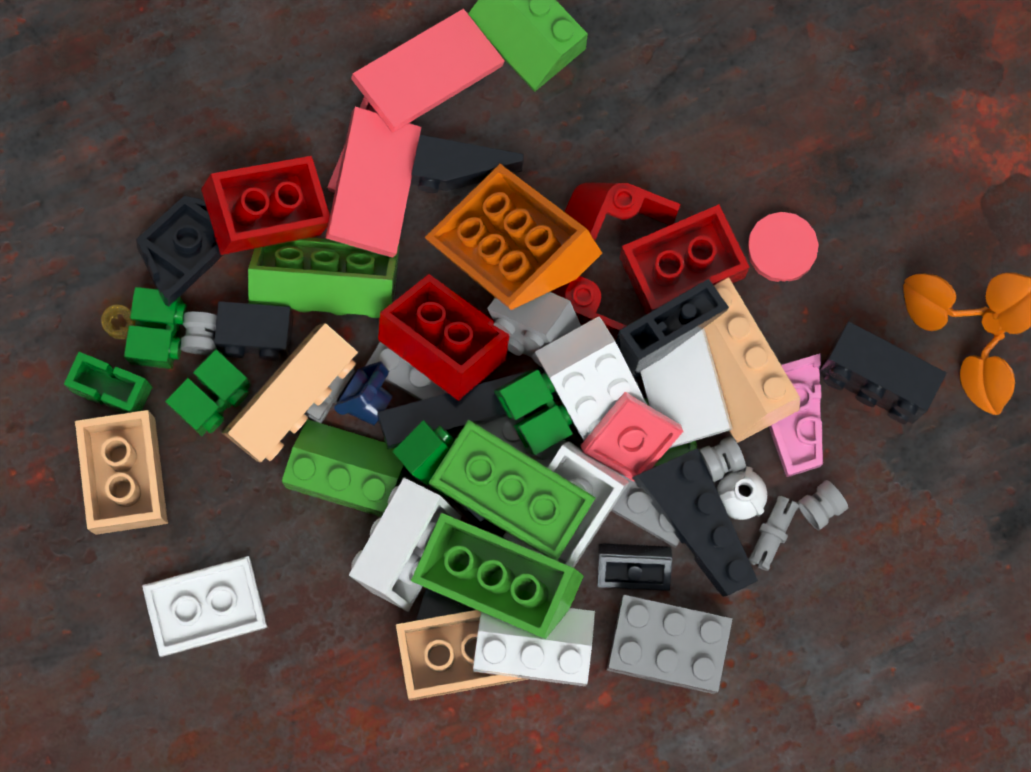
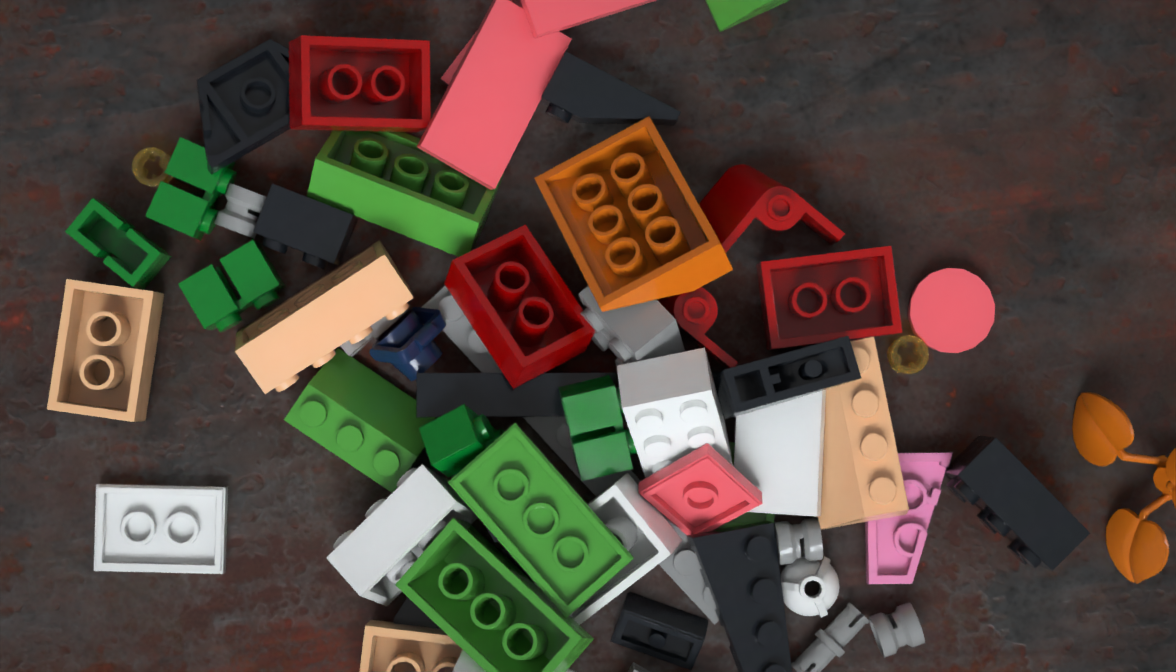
camera: 20 degrees right, 10 degrees up
none -> clear yellow bush [887,335,929,374]

